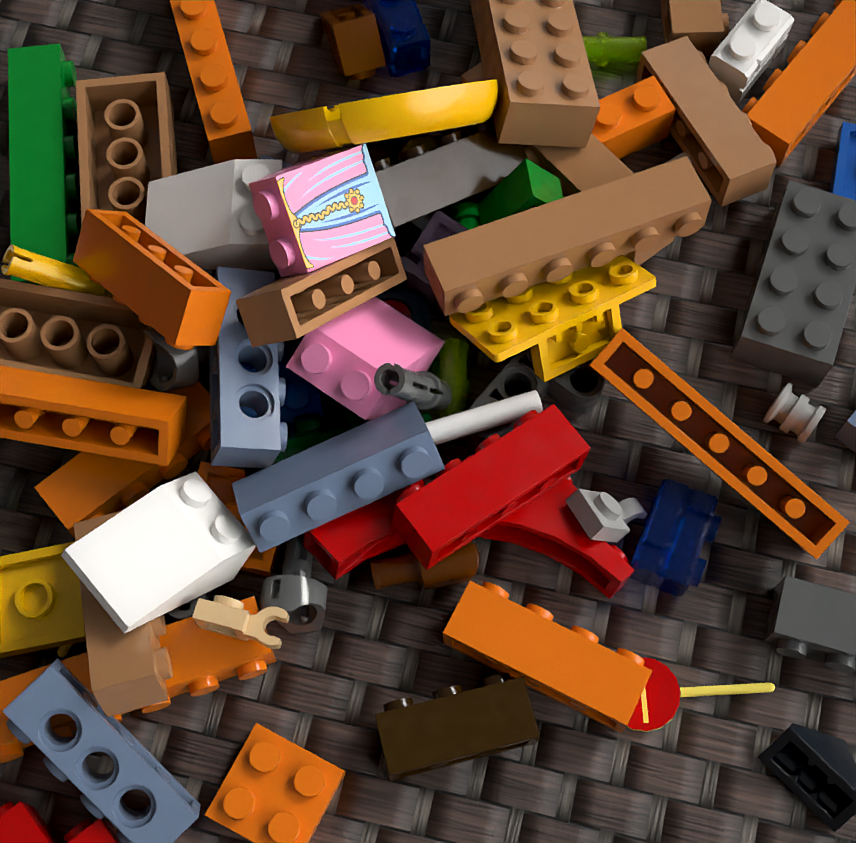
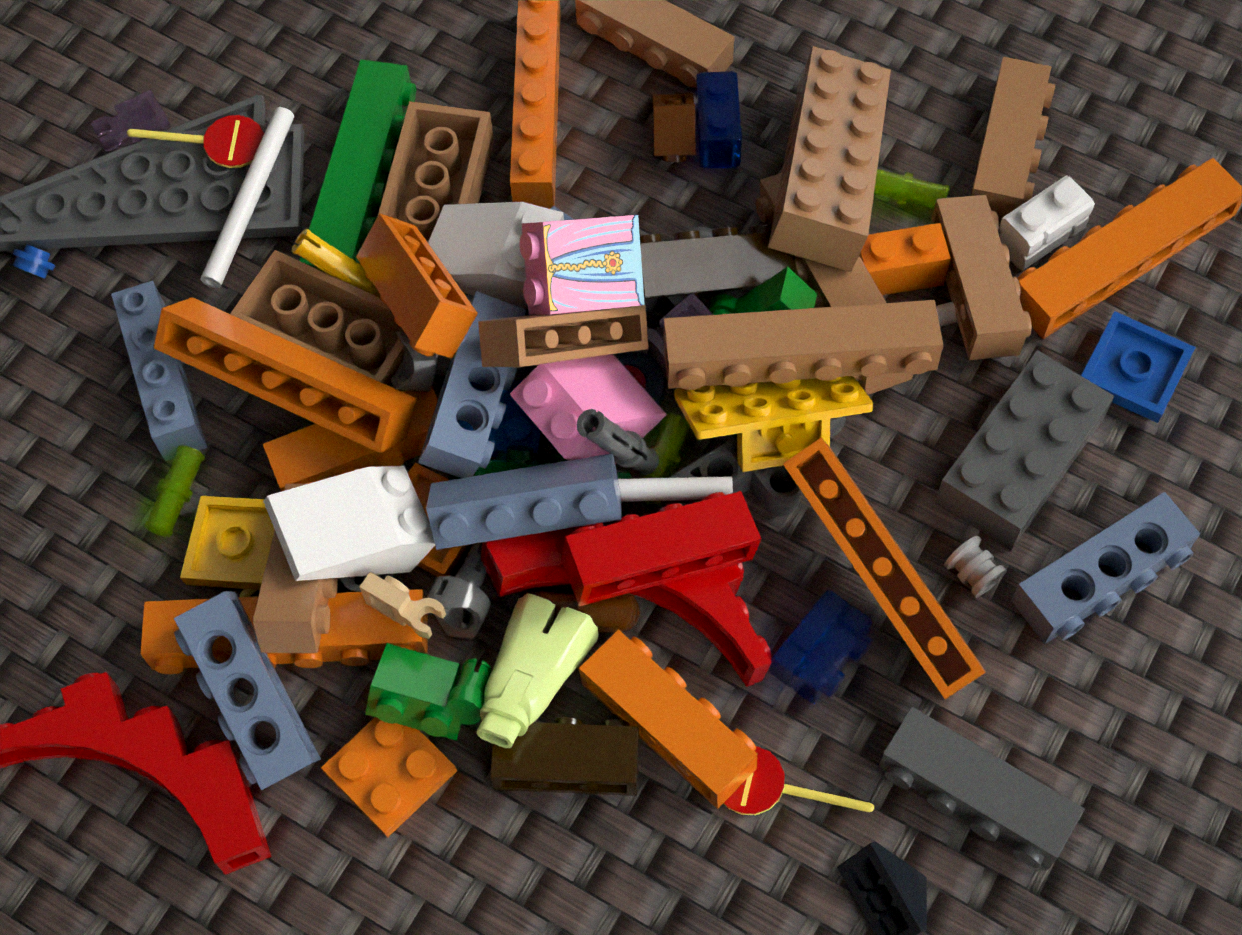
camera: 20 degrees right, 5 degrees down
yellow piece [269,79,498,154] -> none
light grey plate [566,489,647,543] -> none
none -> green hinge [365,643,492,741]
none -> yellowish green piece [476,593,599,748]

